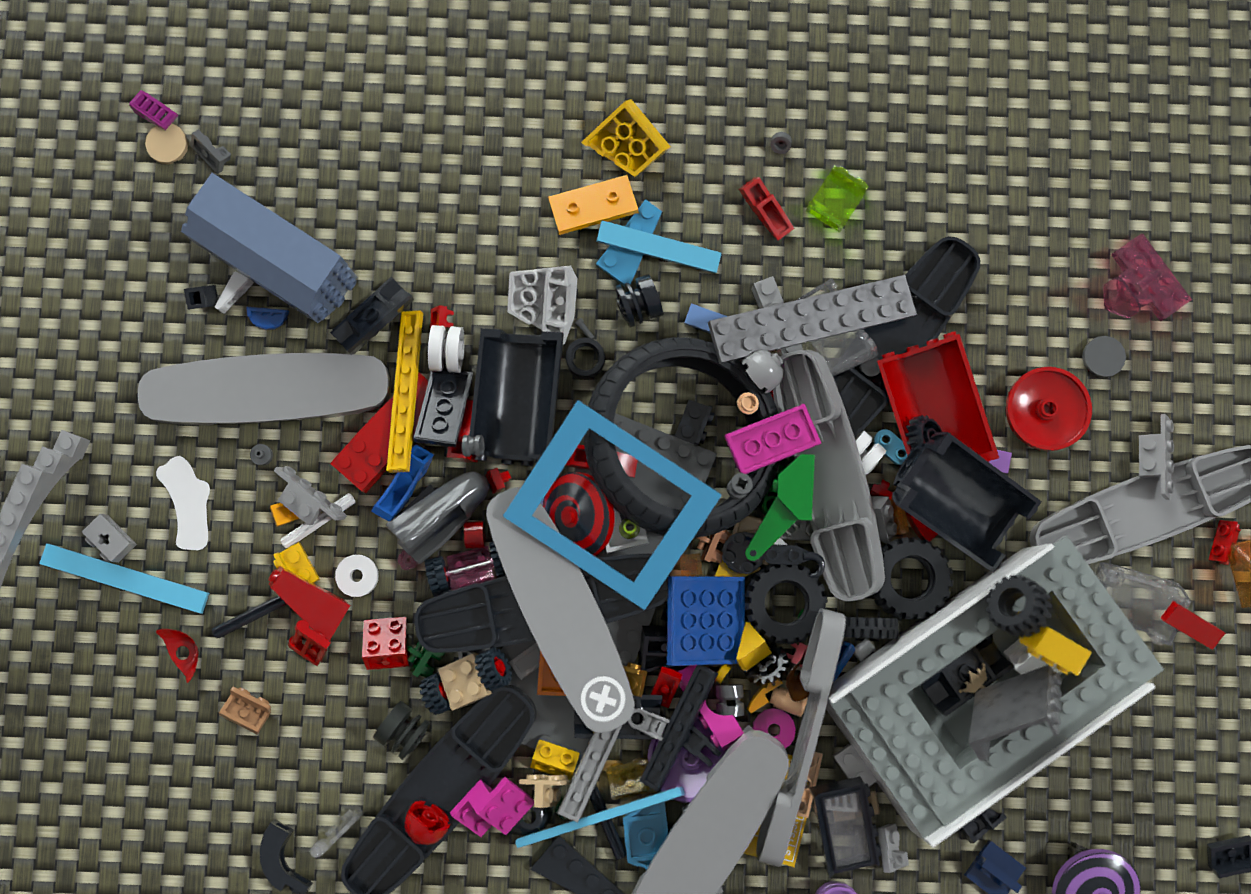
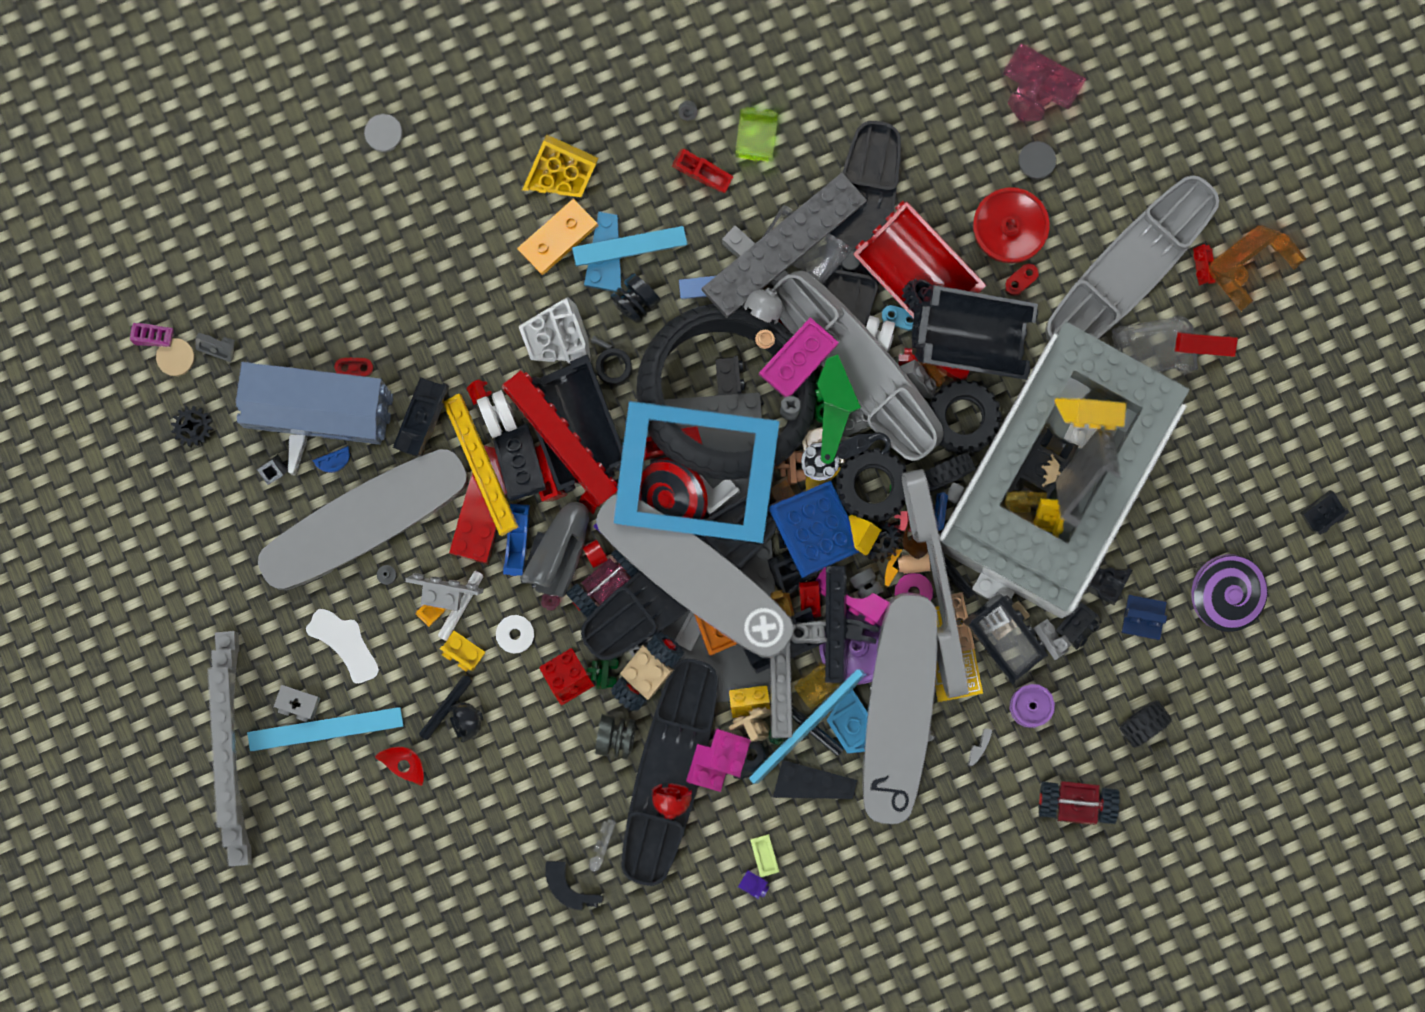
camera: 20 degrees left, 0 degrees up
medium nougat bracket [219,687,271,735] -> none
red slope [268,566,351,641] -> none
red plate [288,620,331,666] -> none
dark grey wheel [462,435,484,457] -> none
lime cone [619,518,640,539] -> none
yellow tile [715,664,732,684] -> none
black tyre [986,575,1052,638] -> none
medium lavender tile [988,450,1012,474] -> none
light grey bracket [1139,414,1174,500] -> none
none -> black gear [171,406,214,448]
none -> red plate [335,358,374,377]
none -> light grey tile [364,114,403,152]
none -> black cylinder [448,702,483,742]
none -> red brick [501,370,618,507]
none -> black axle [942,552,975,599]
none -> red plate [1004,264,1039,296]
none -> clear yellow bracket [1005,492,1047,513]
none -> yellow bracket [1033,499,1064,538]
none -> black bracket [1056,602,1102,650]

